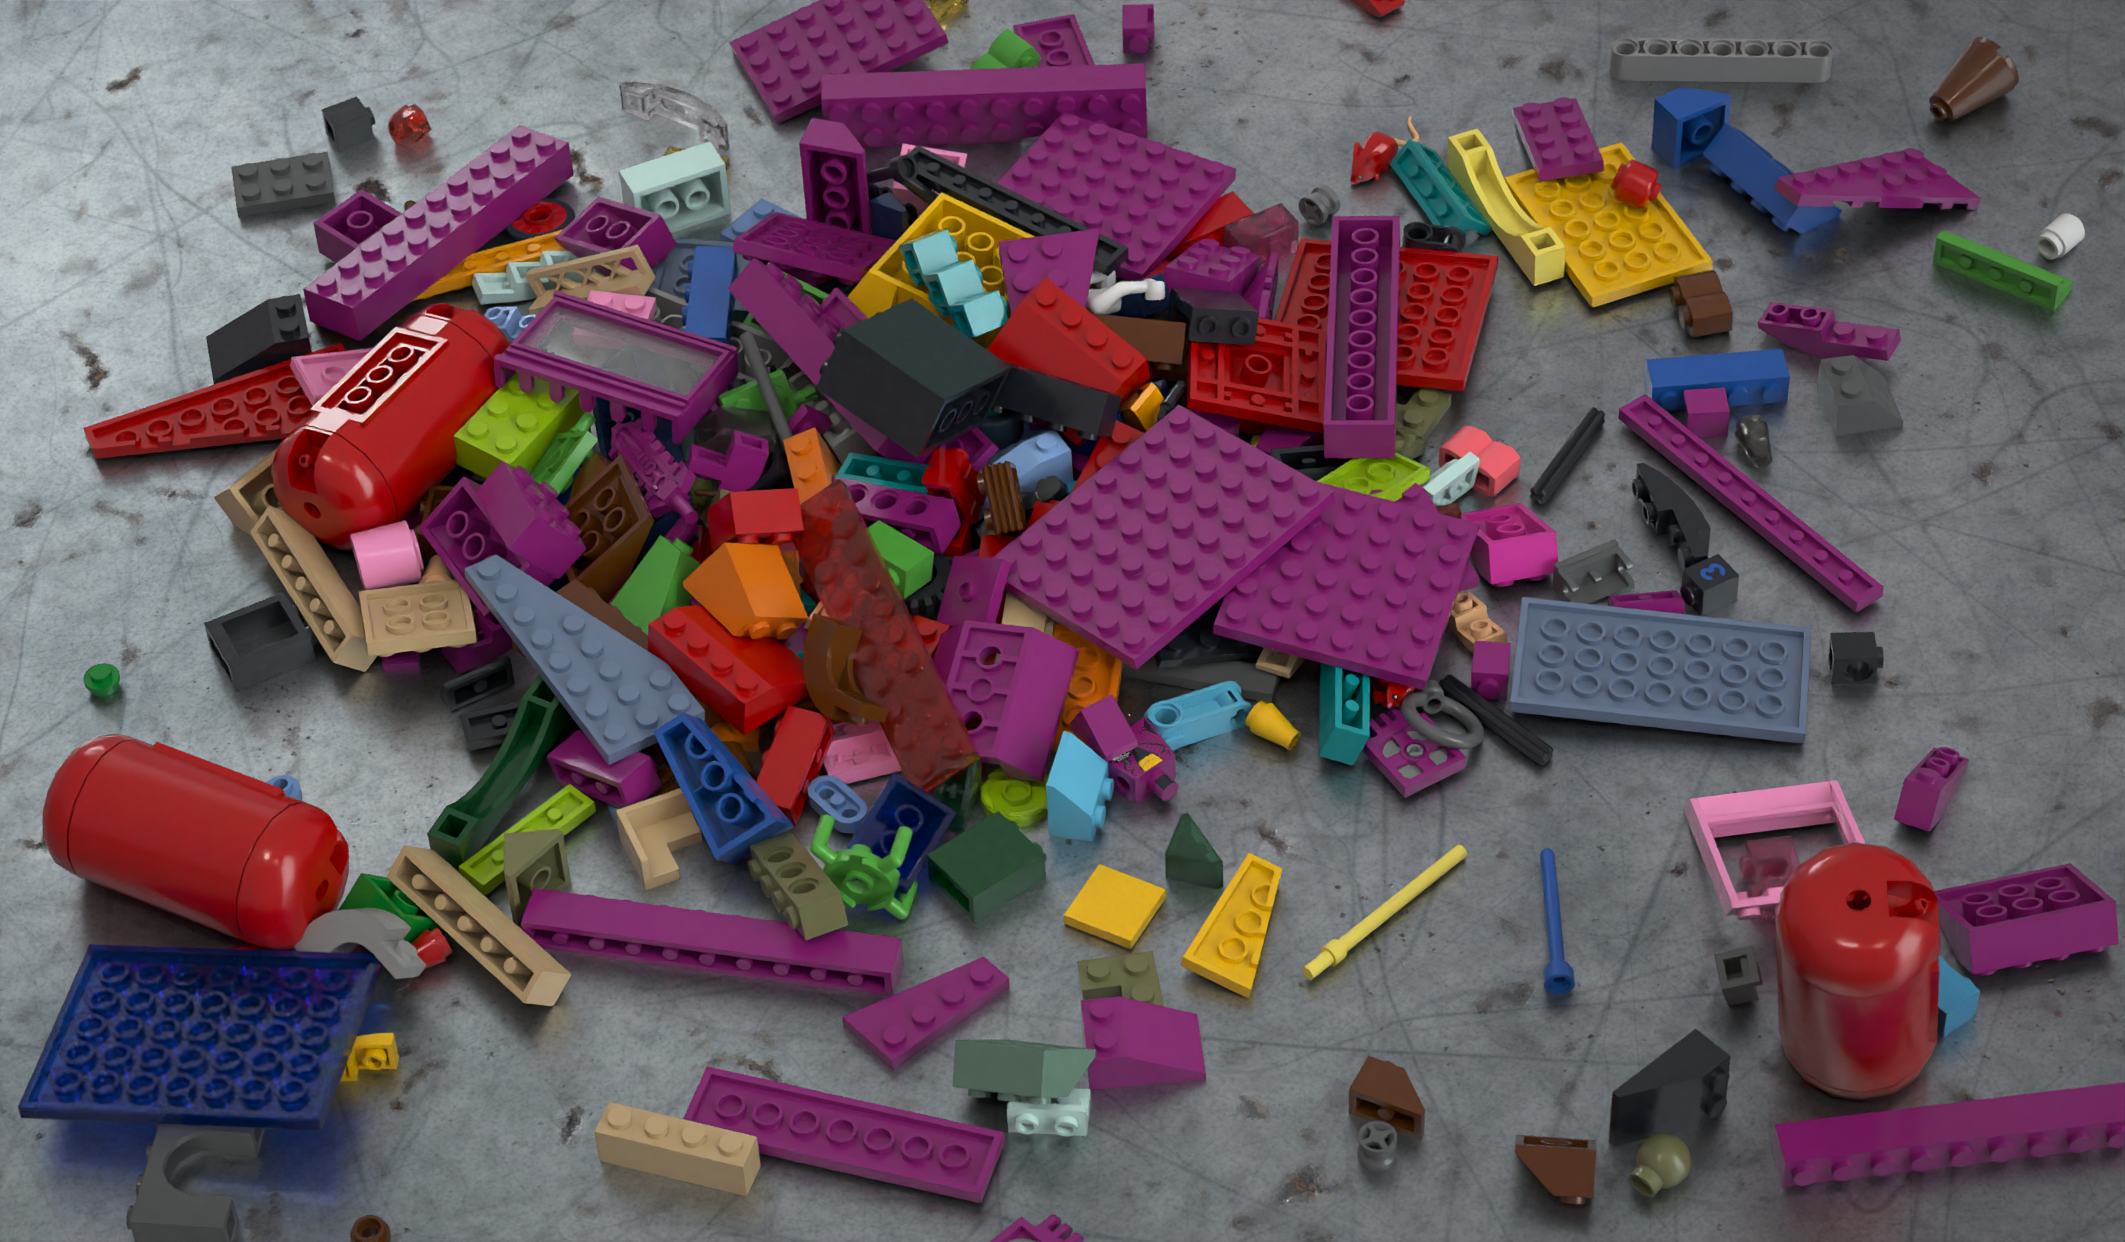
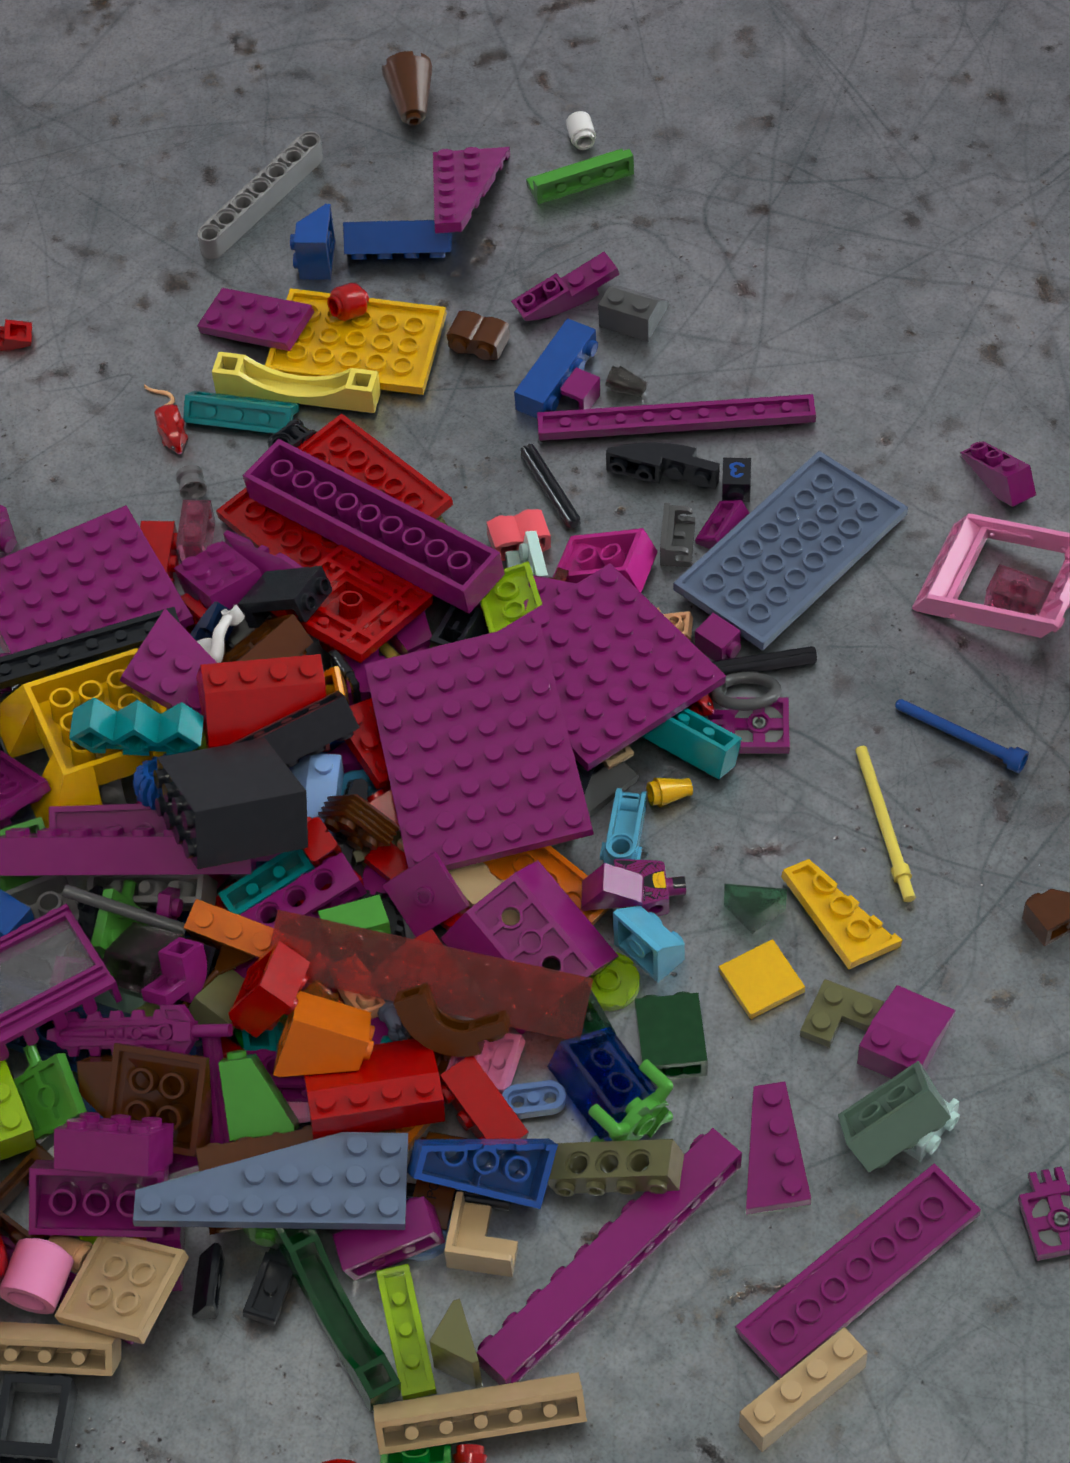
camera: 55 degrees left, 10 degrees up
black brick [1827,632,1884,684] -> none

